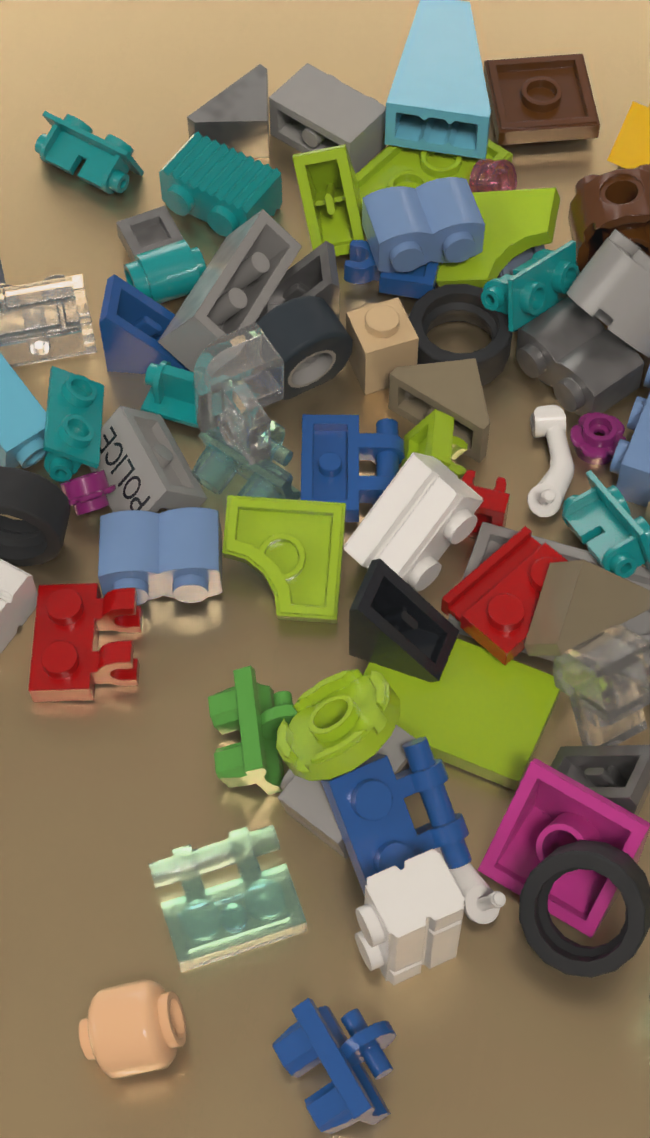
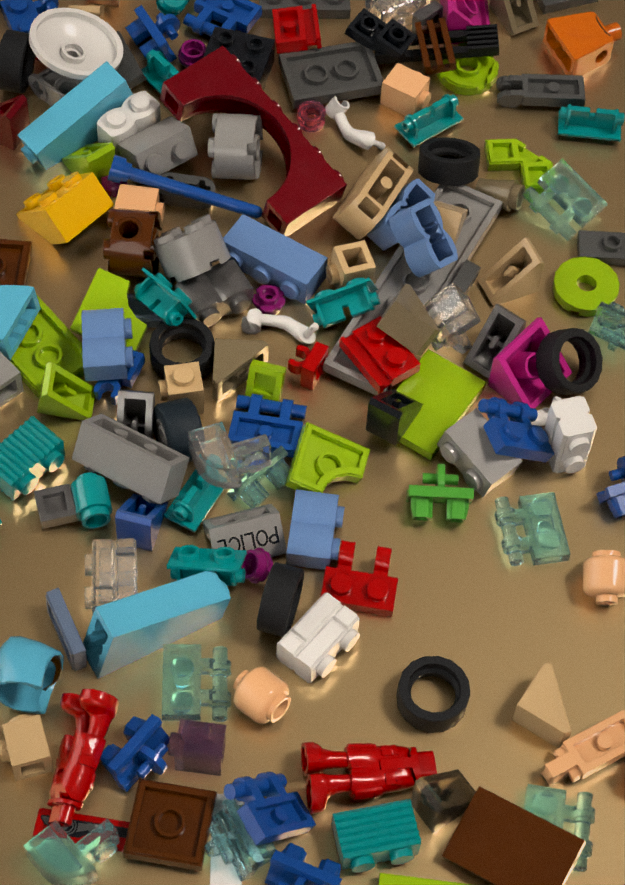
camera: 85 degrees left, 0 degrees up
lime tile [276,669,400,781] -> none
white brick [343,452,484,591] -> none
clear pink bush [469,159,517,192] -> none

